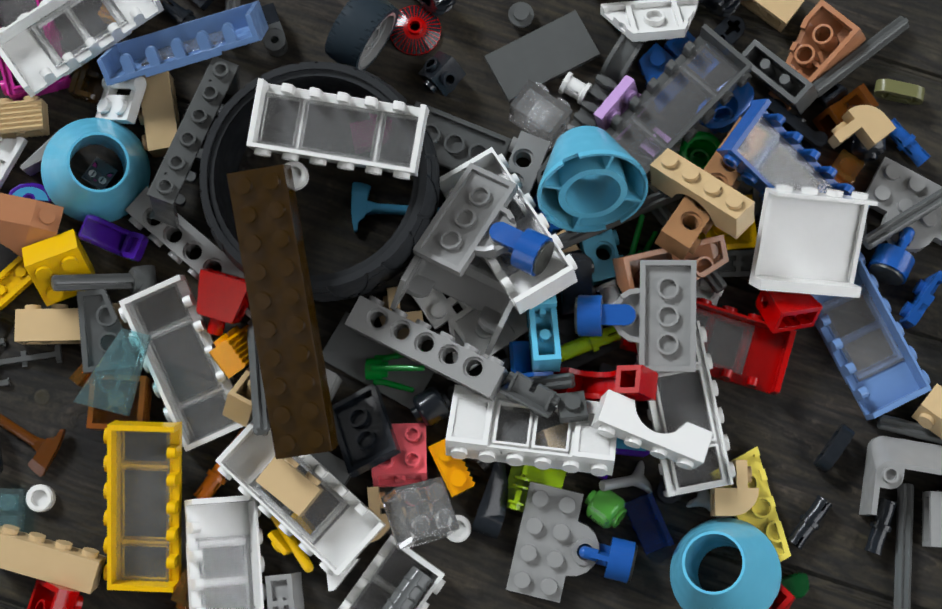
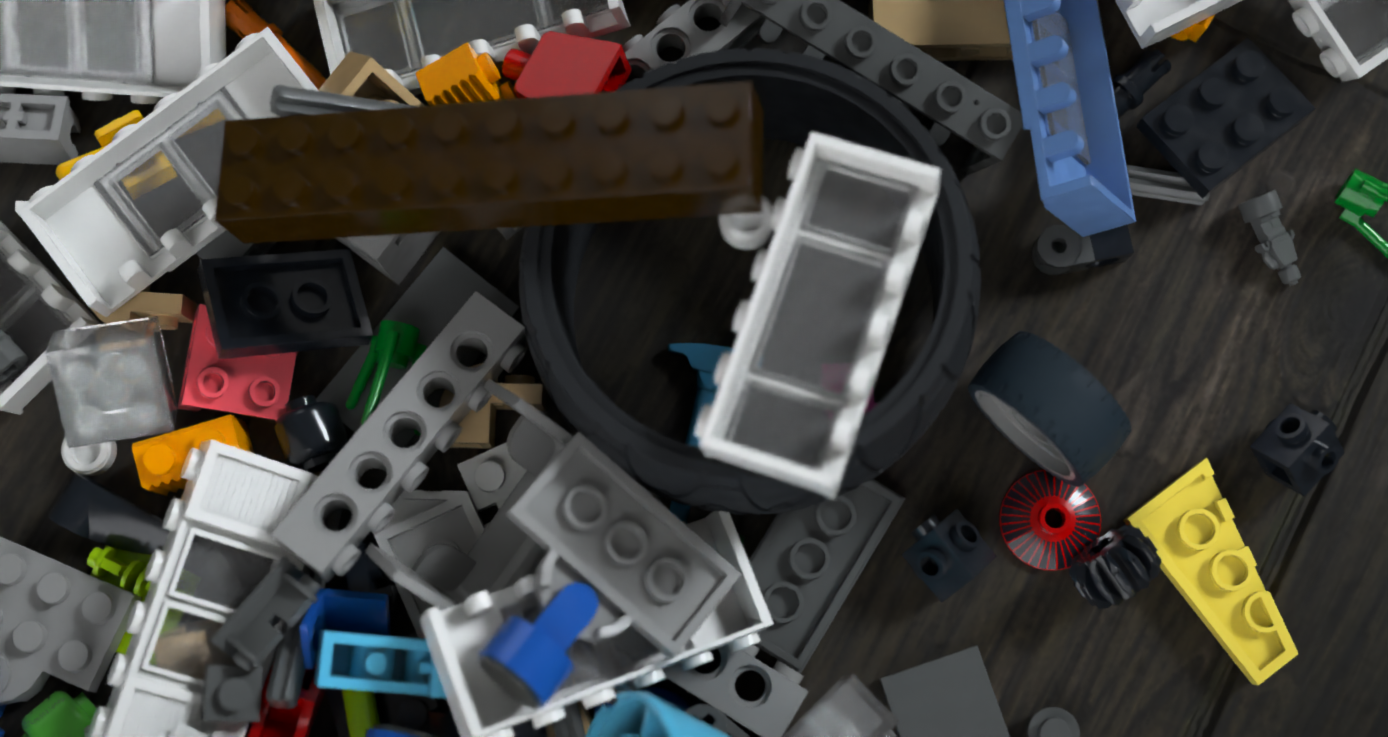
camera: 105 degrees right, 0 degrees up
tan brick [255,457,324,516] -> none

